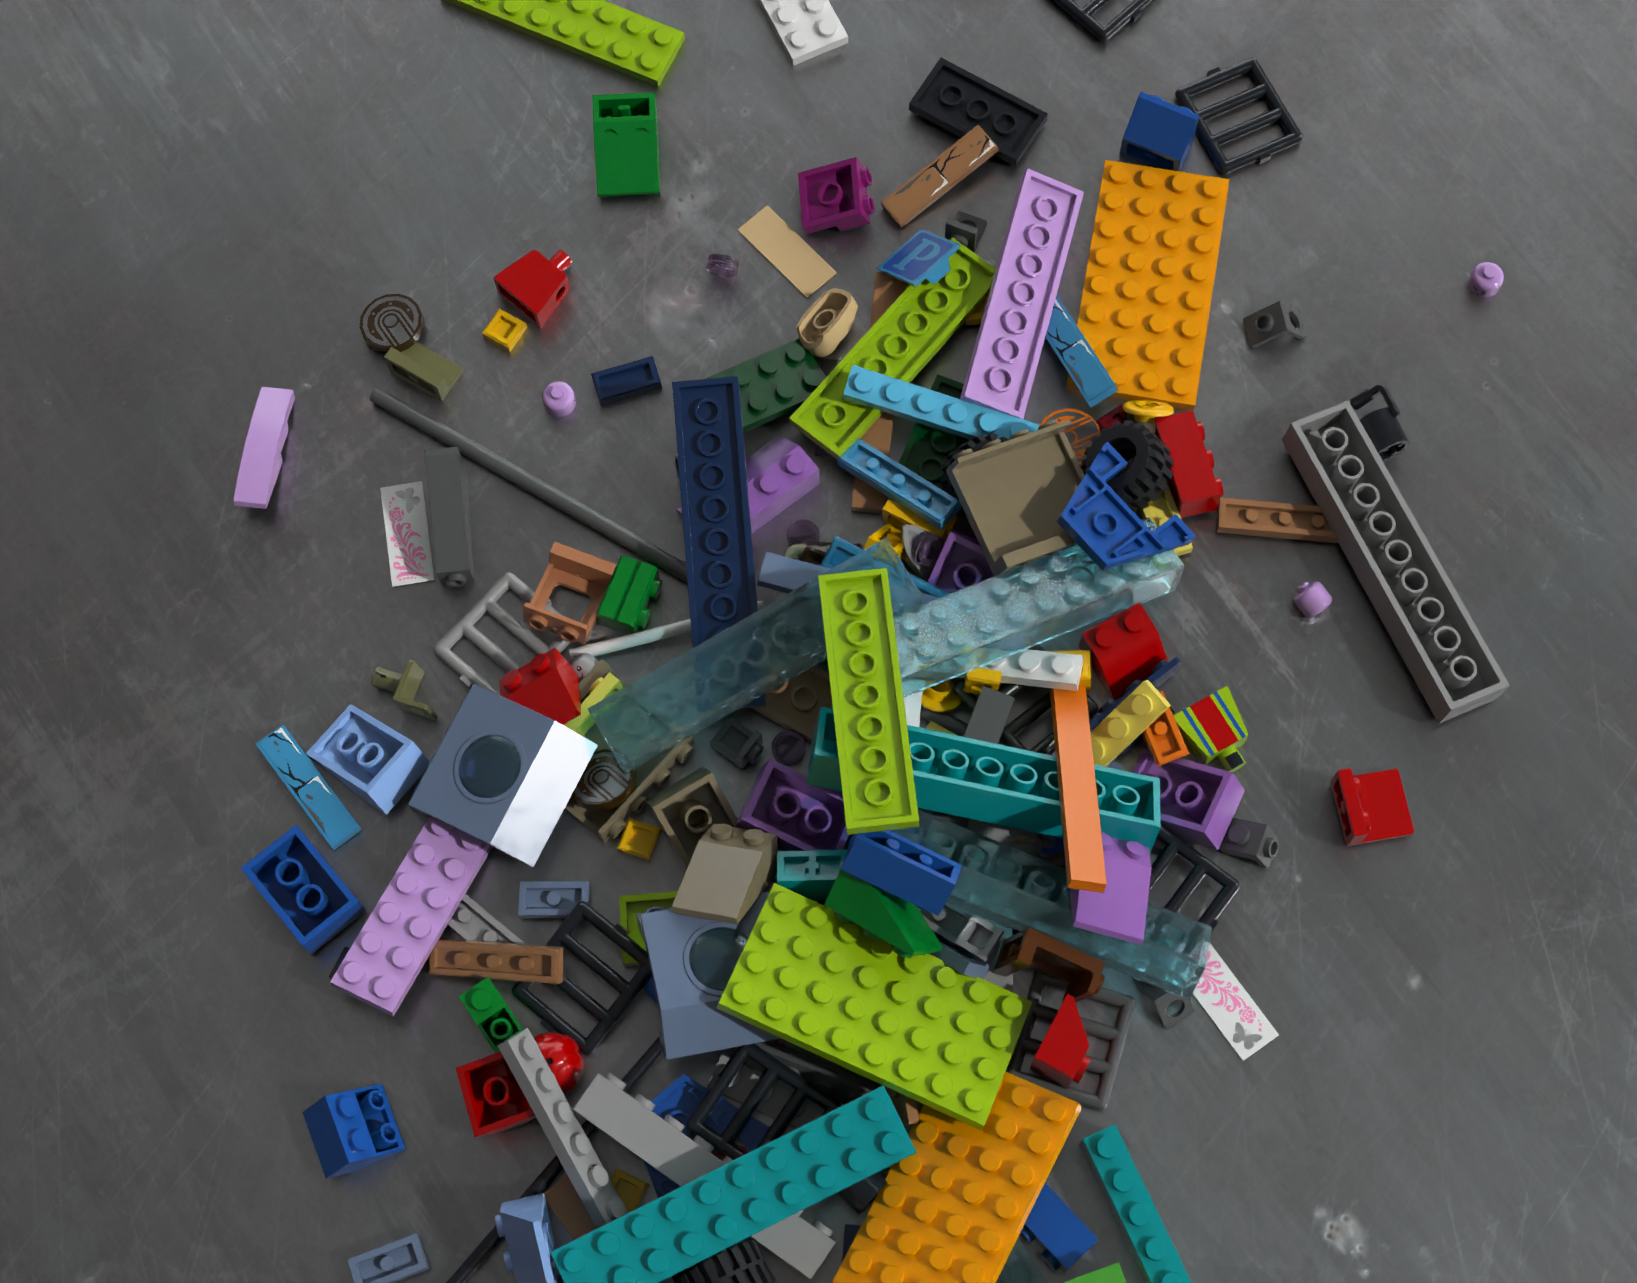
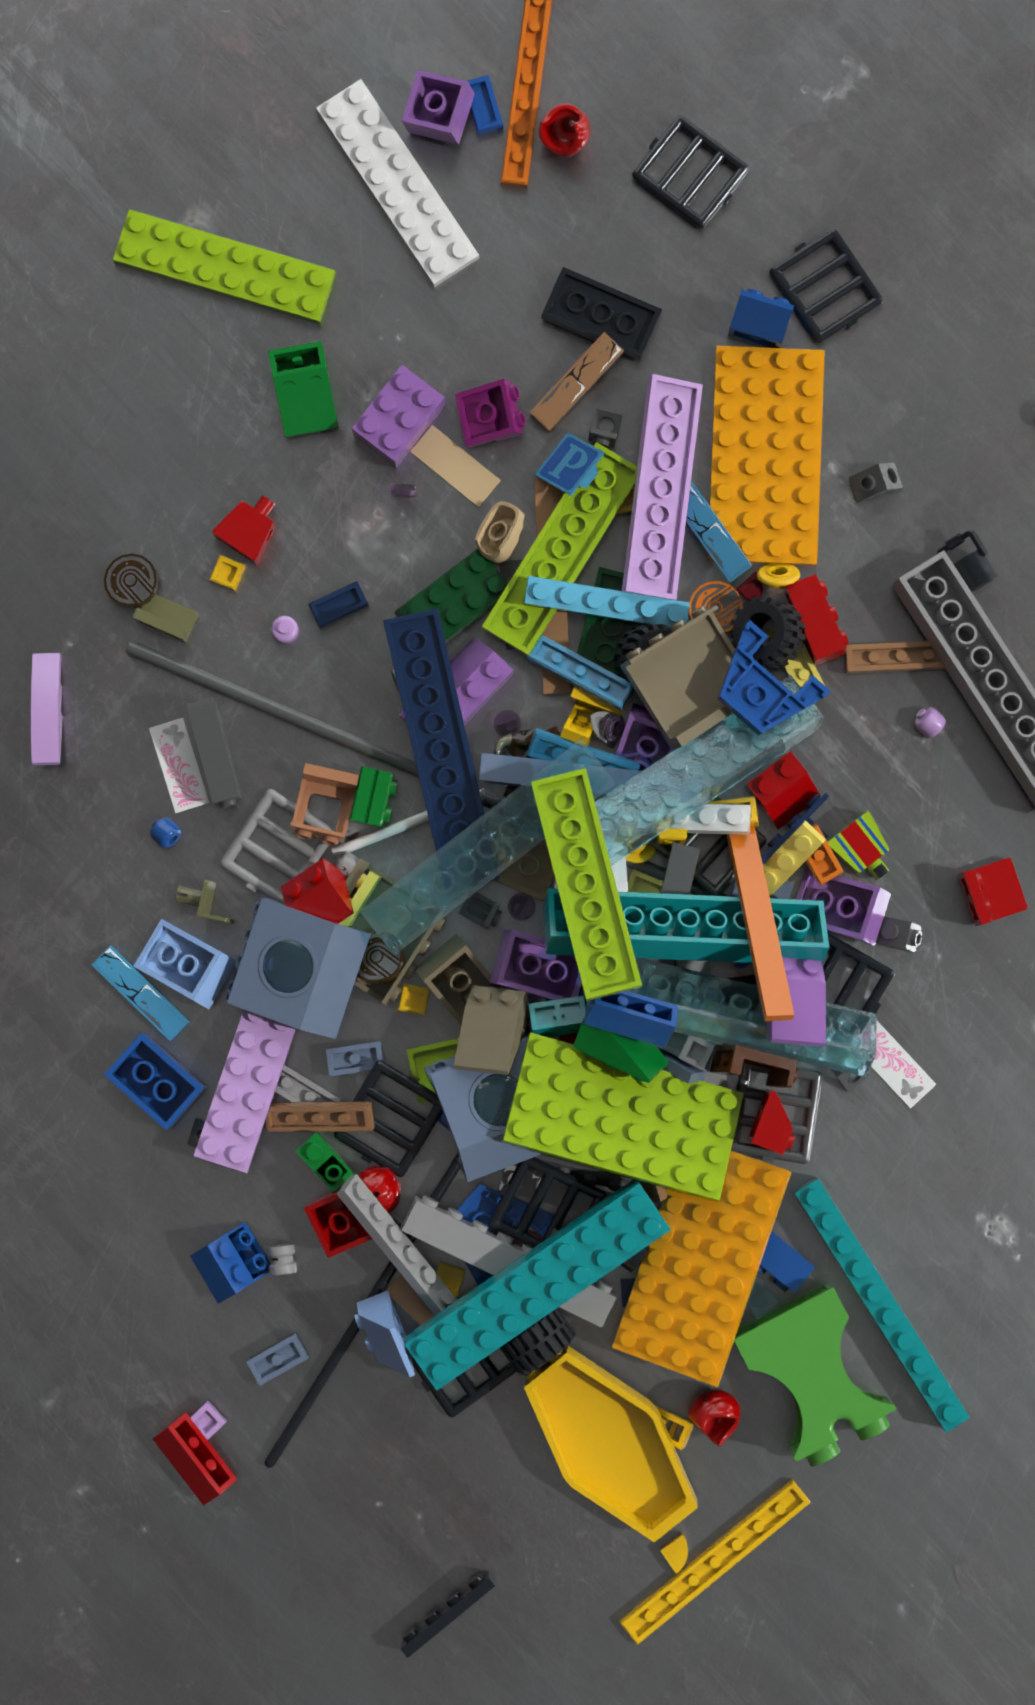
camera: 10 degrees left, 15 degrees up
none -> blue piece [150,817,182,848]
none -> light grey wheel [267,1244,297,1276]
none -> medium lavender brick [352,365,446,468]

